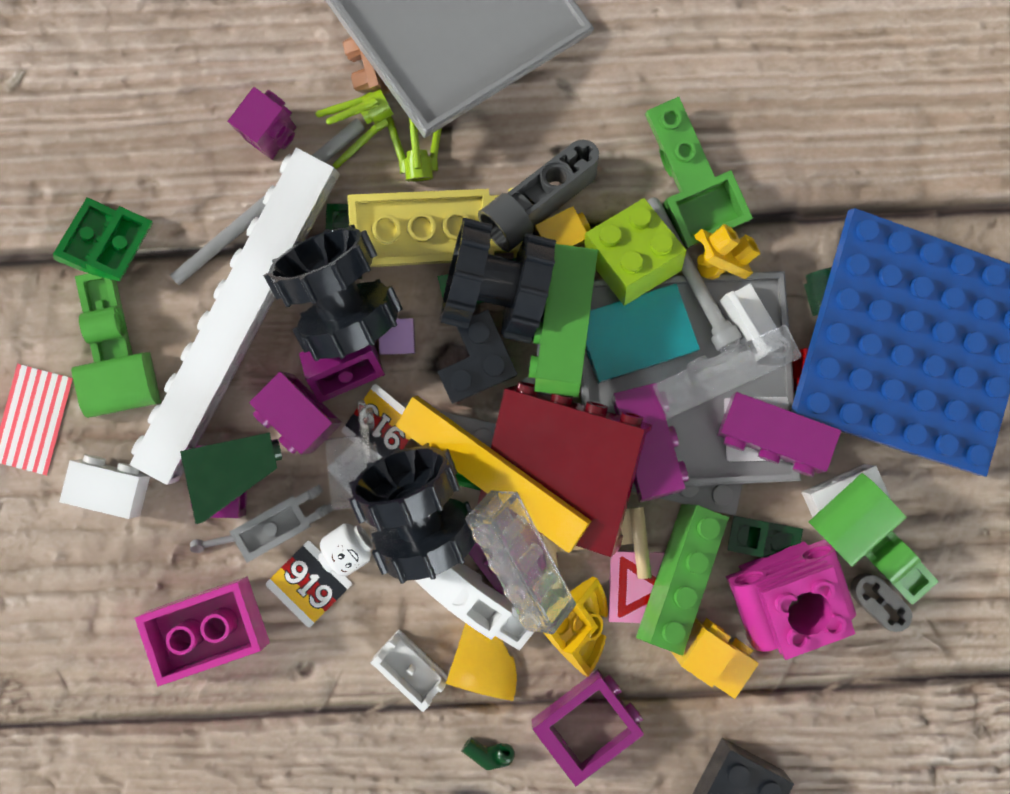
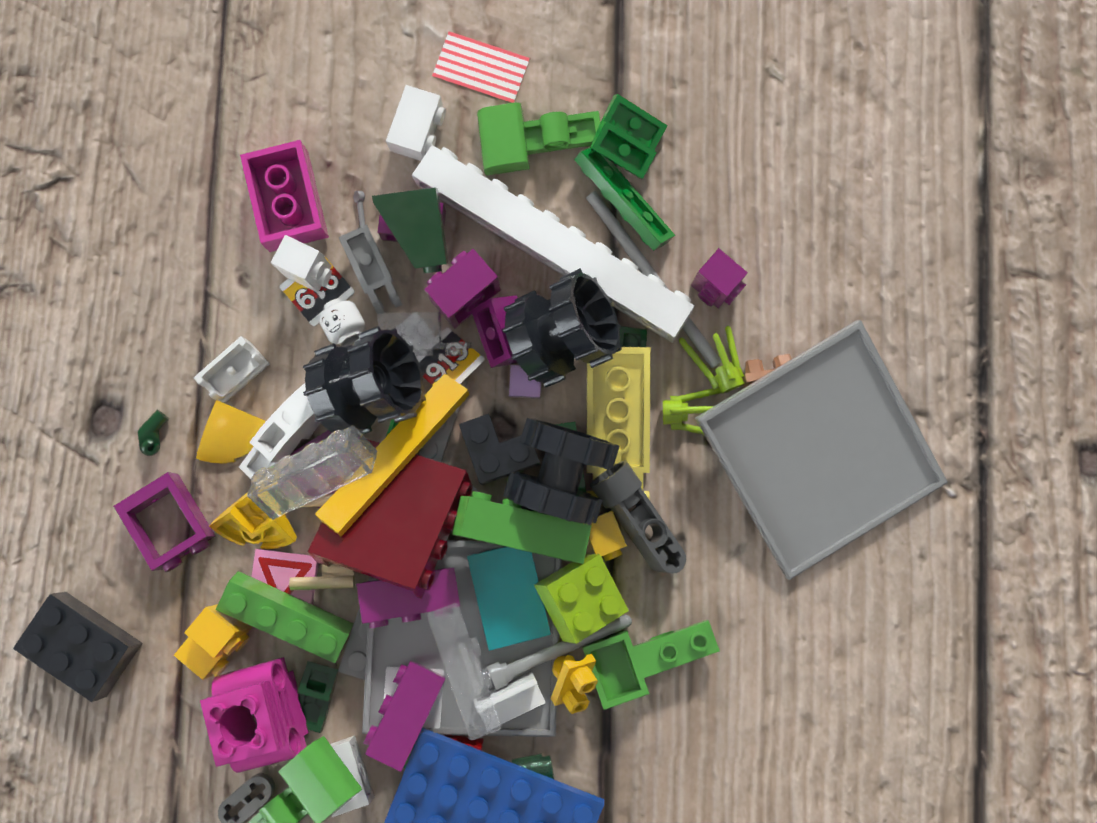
camera: 100 degrees right, 5 degrees down
none -> white brick [271,235,332,292]
none -> green plate [574,148,675,251]

